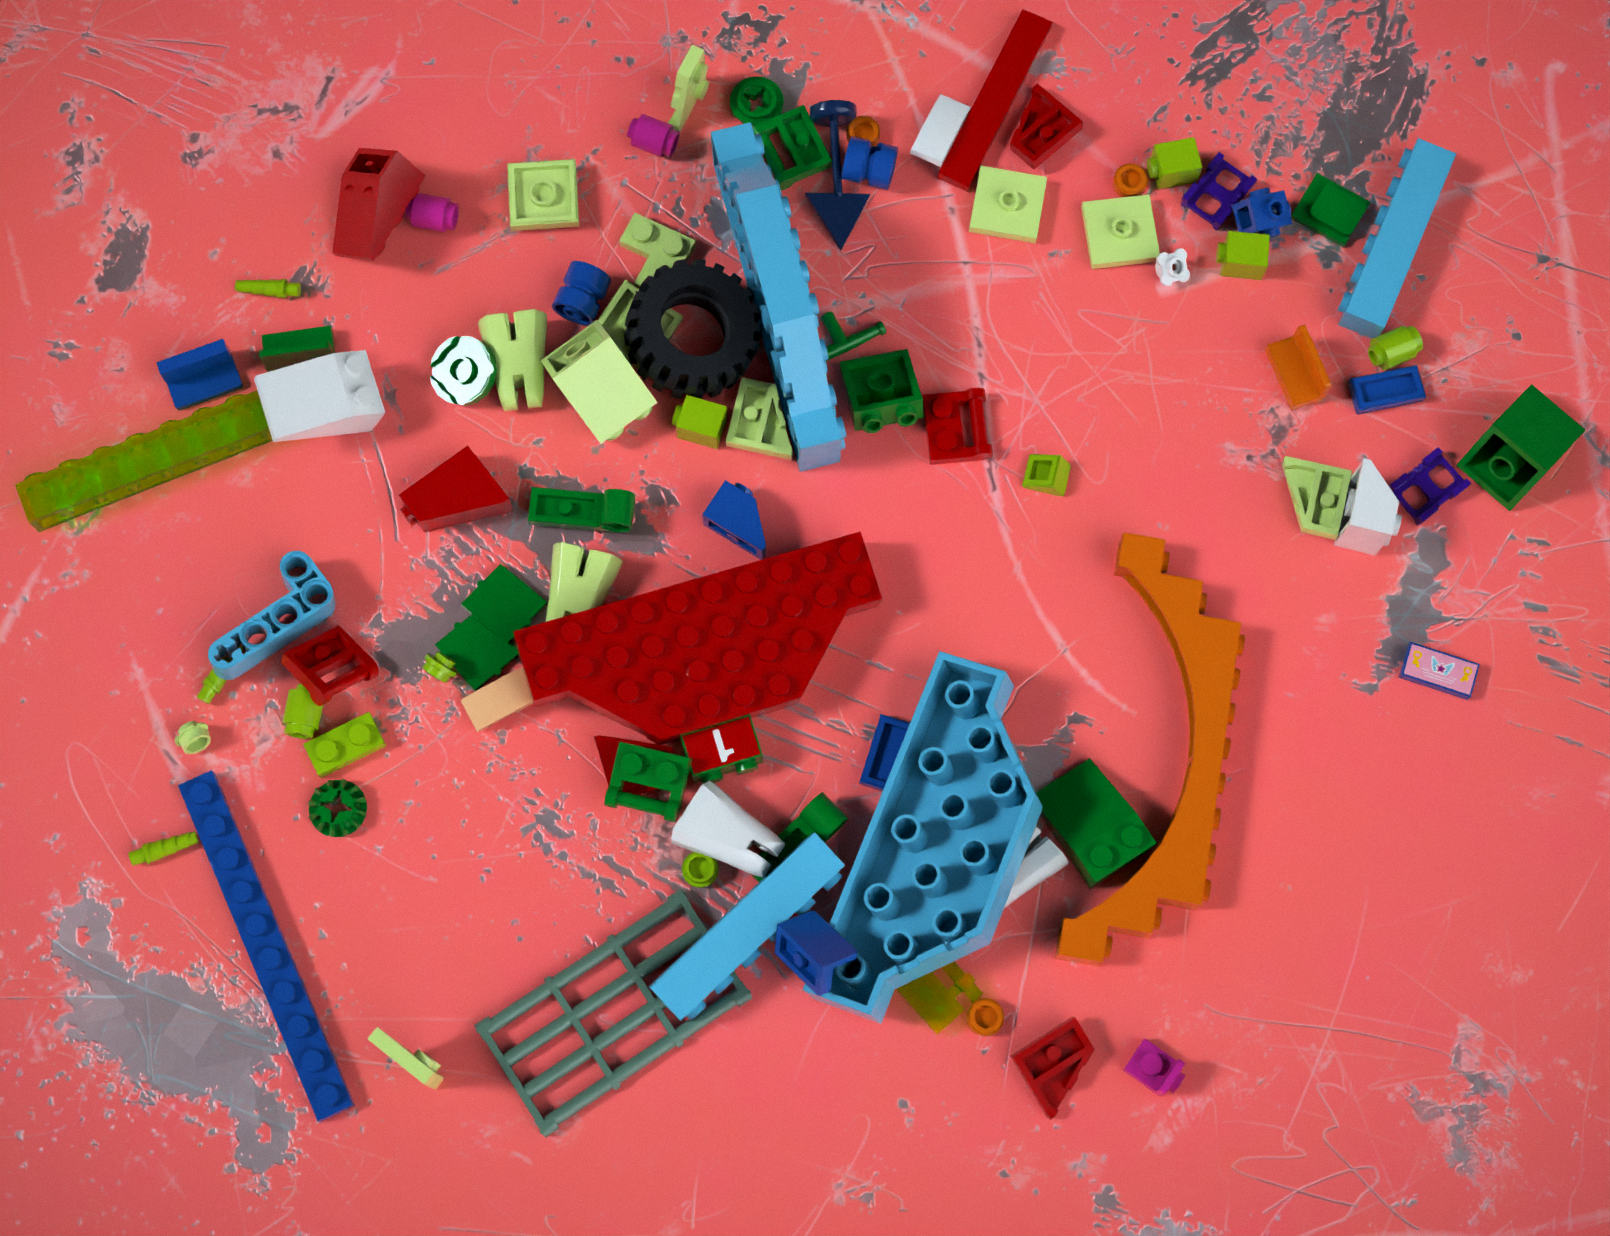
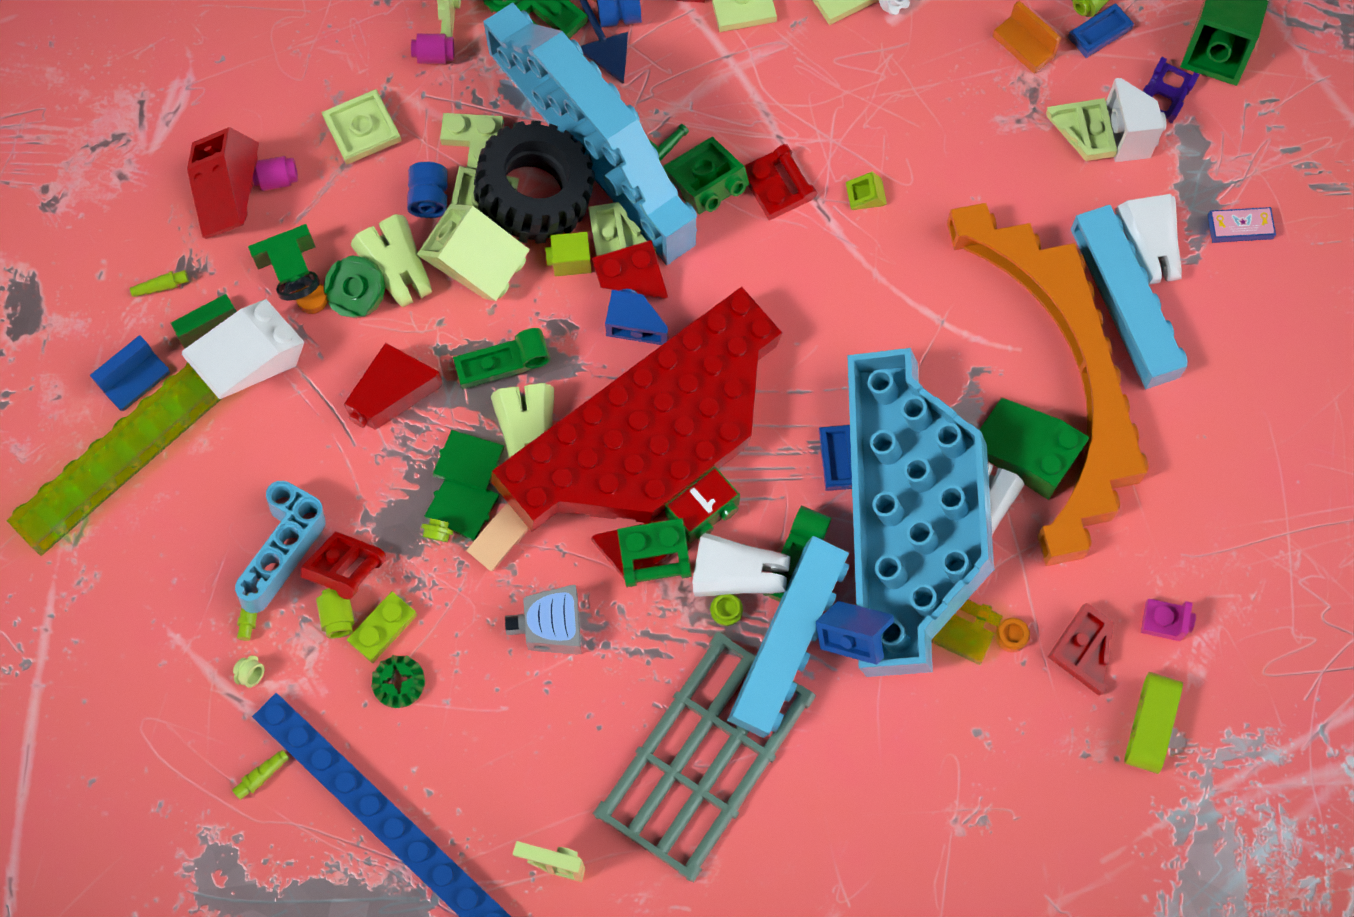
camera: 20 degrees left, 5 degrees down
none -> green piece [248,224,320,301]
none -> orange tile [295,284,328,314]
none -> torso [505,585,582,655]
none -> red wing [592,240,669,299]
none -> medium azure brick [1070,205,1188,390]
none -> white piece [1115,194,1182,285]
none -> lime beam [1124,672,1183,774]

